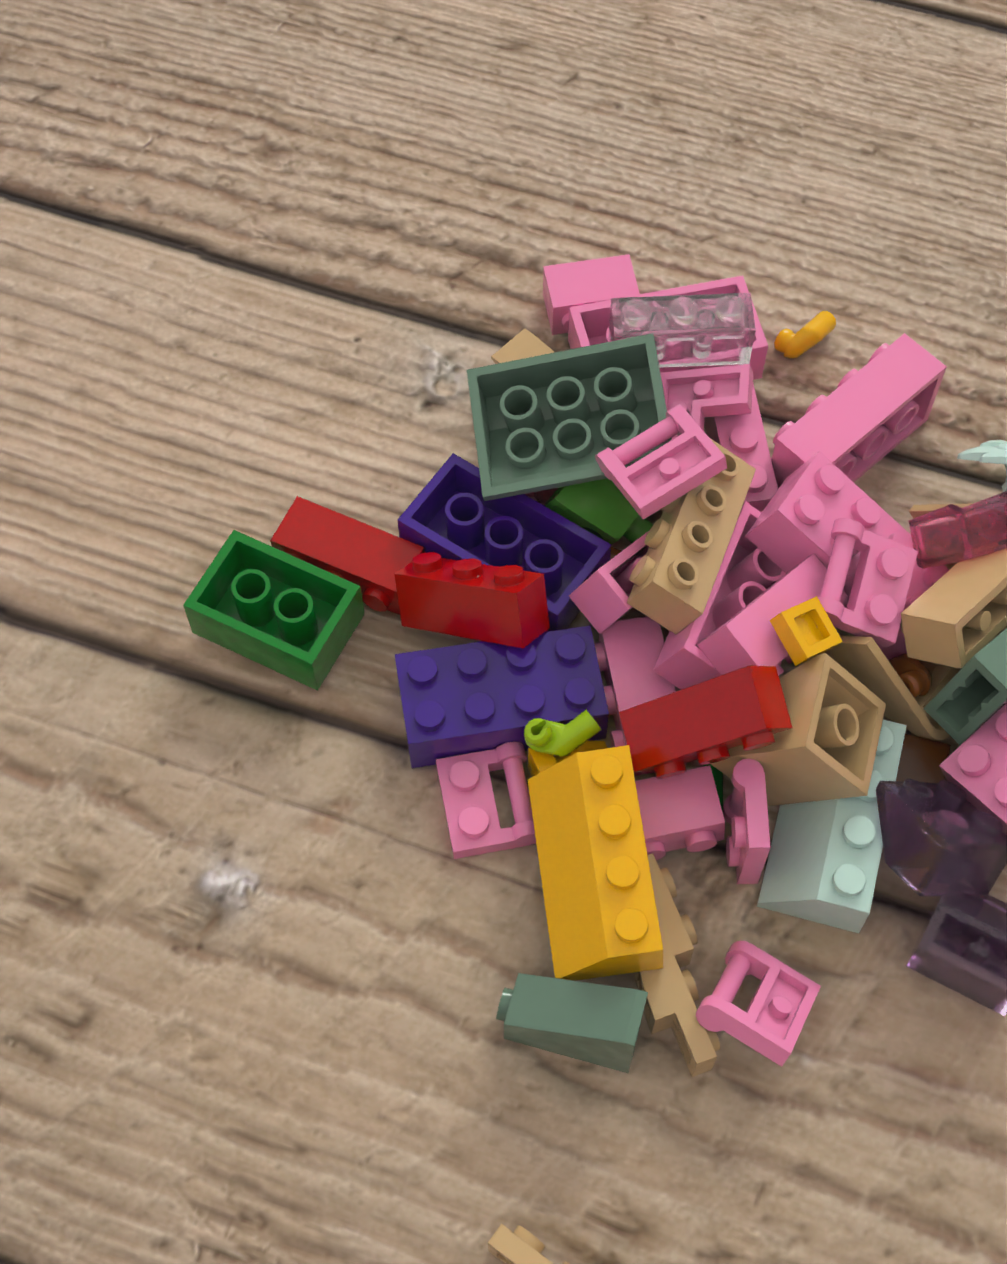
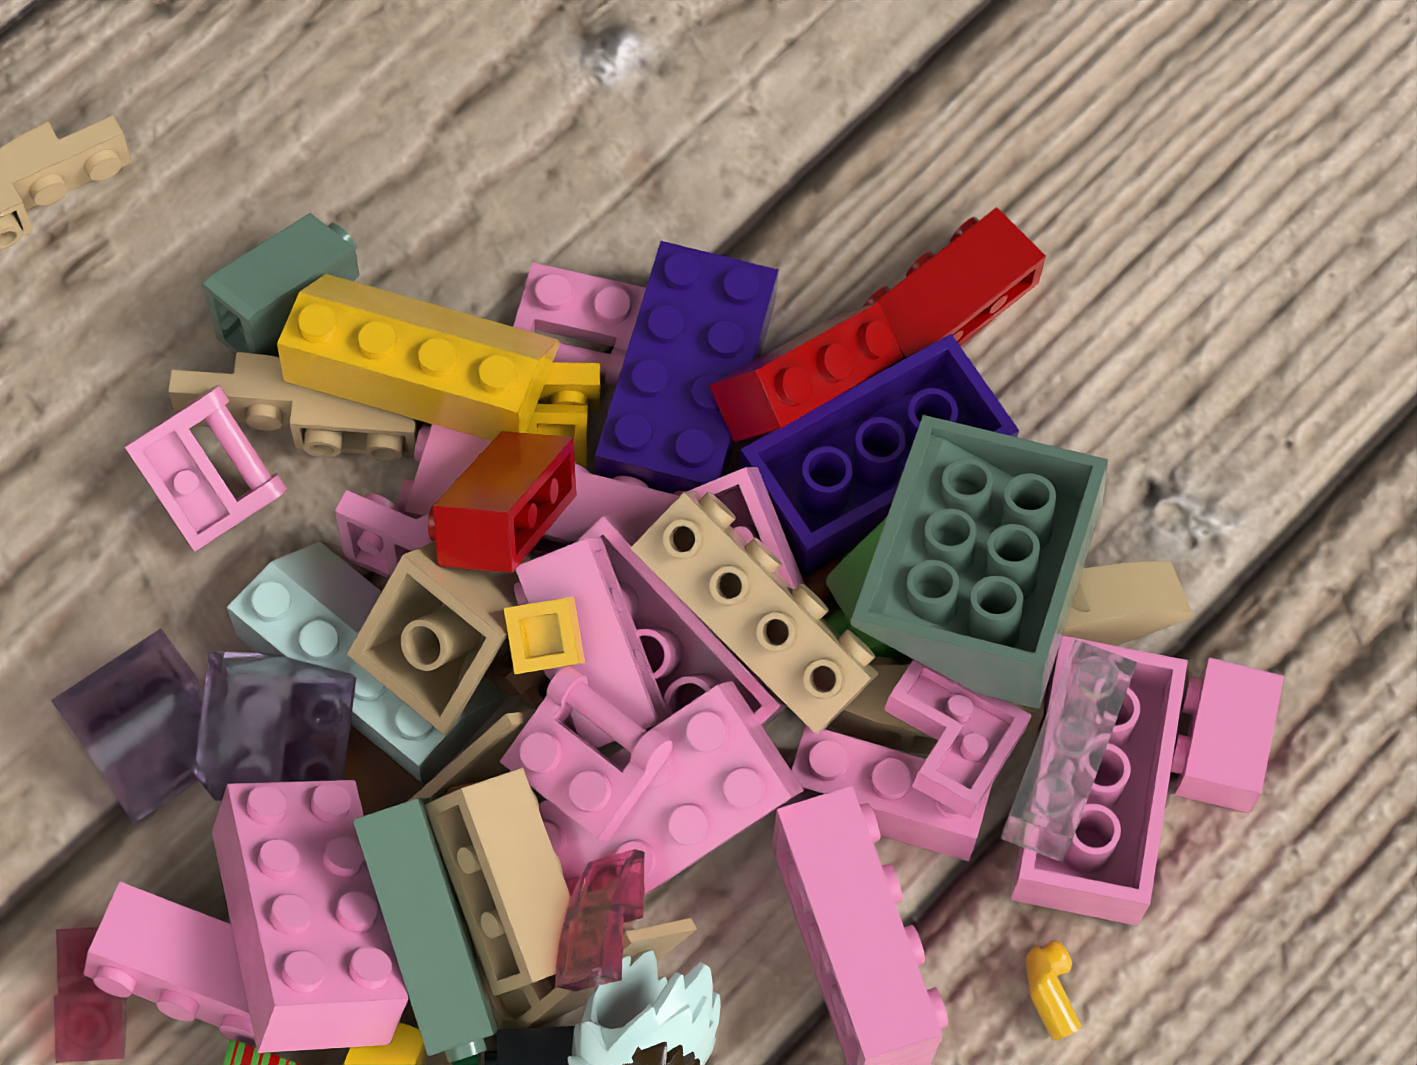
camera: 110 degrees right, 5 degrees up
green brick [183,530,365,691] -> none
lime arm [524,709,602,757] -> none
bright pink plate [595,405,727,520] -> none

